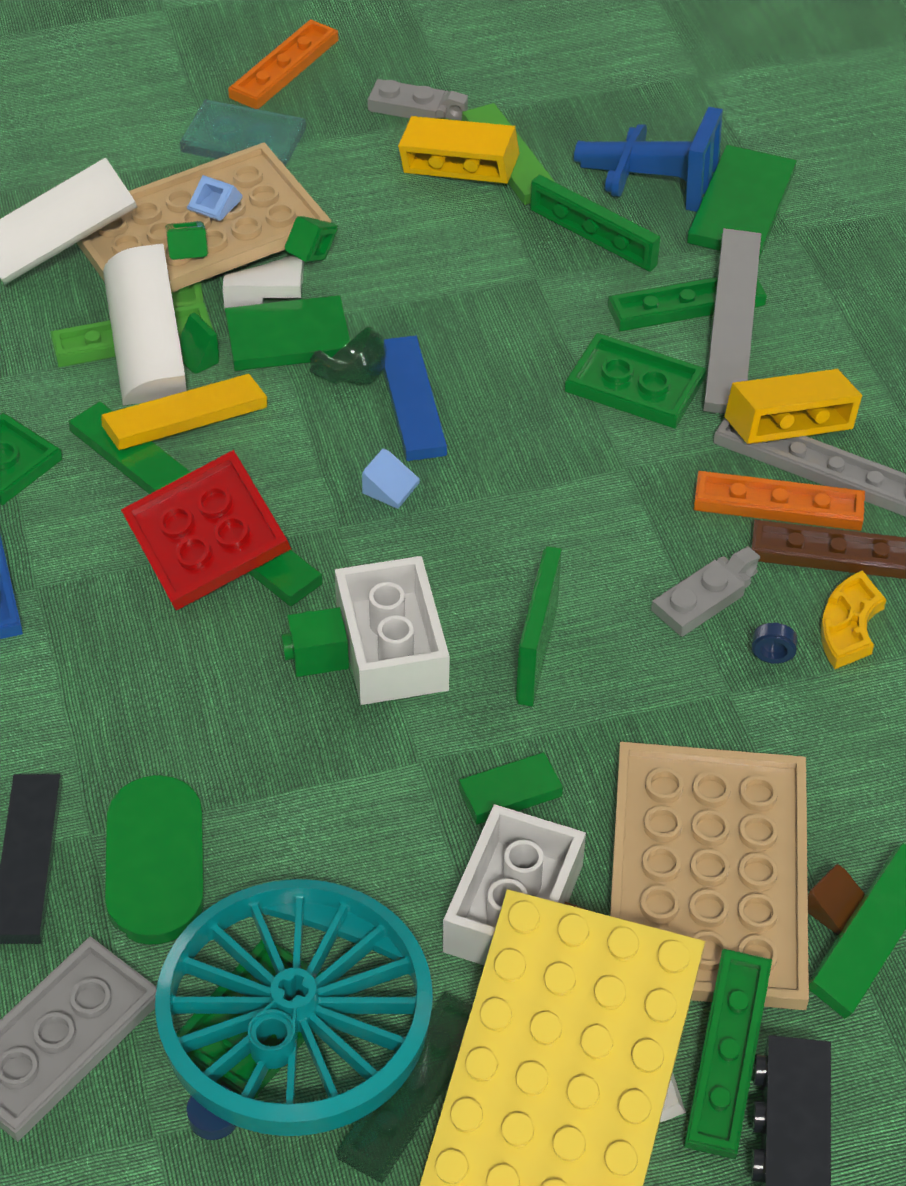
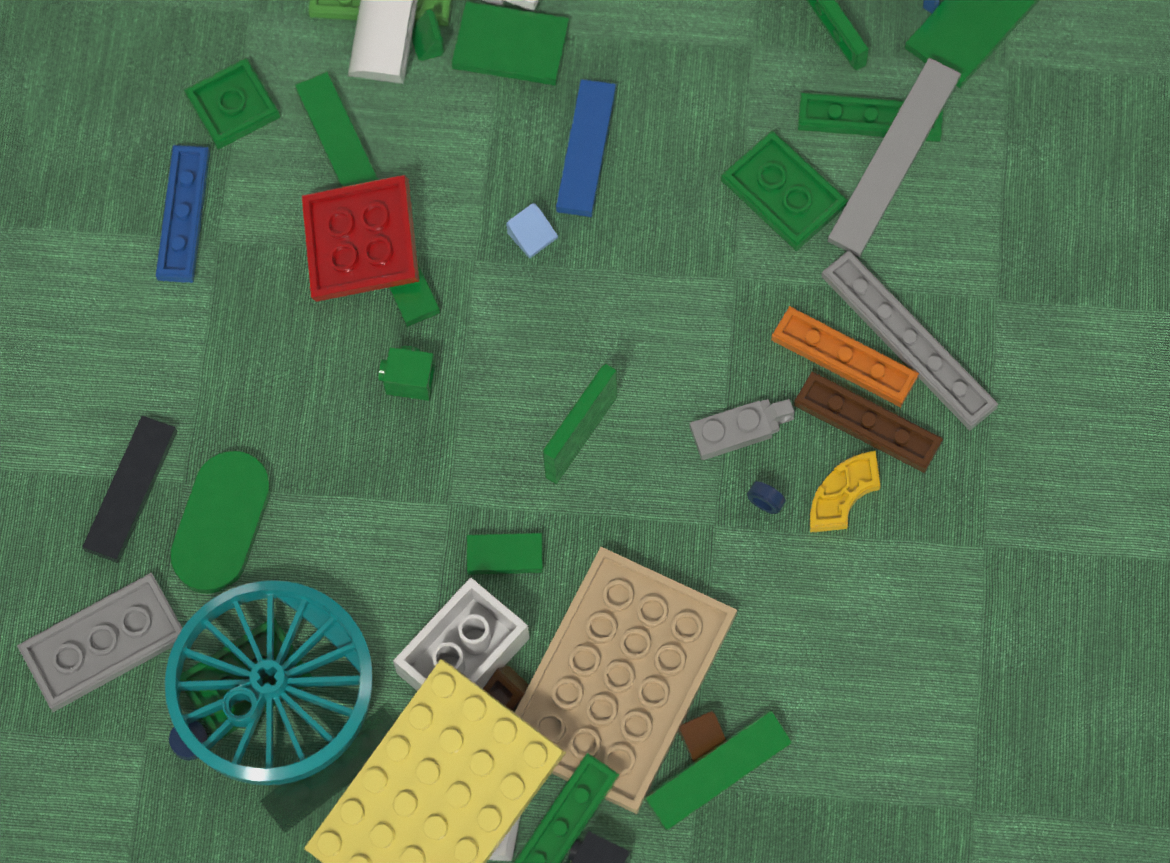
camera: 25 degrees right, 20 degrees up
yellow tile [101,373,267,450] -> none
clear green piece [309,326,387,385] -> none
white brick [335,556,450,705] -> none
yellow brick [724,369,862,444] -> none

